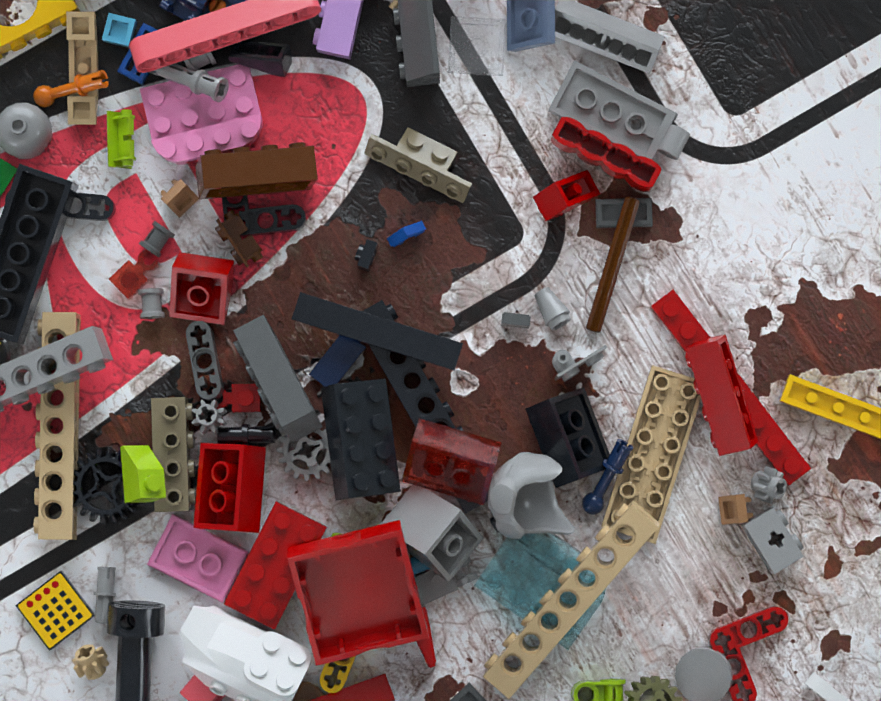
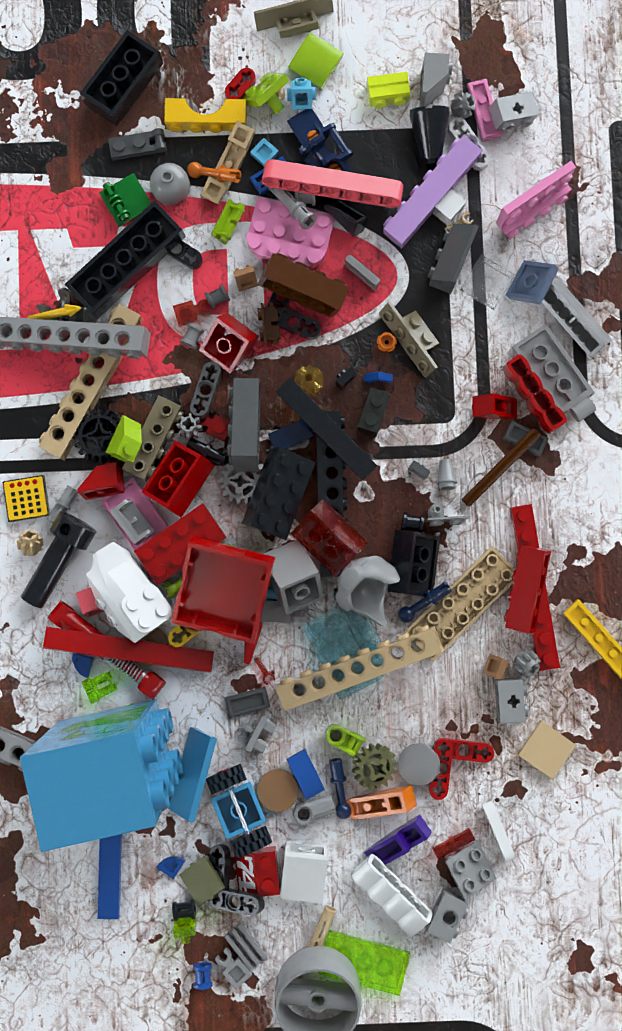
camera: 25 degrees right, 0 degrees up
none -> red slope [77,462,124,500]
none -> light grey hinge [110,499,155,545]
none -> lime piece [162,576,183,598]
none -> clear red hand [254,657,275,685]
none -> clear yellow brick [294,364,324,396]
none -> light grey tile [344,254,380,291]
none -> pearl dark grey brick [357,388,390,437]
none -> orange plate [377,332,397,352]
none -> black bush [401,512,425,533]
none -> tan tile [517,720,576,780]

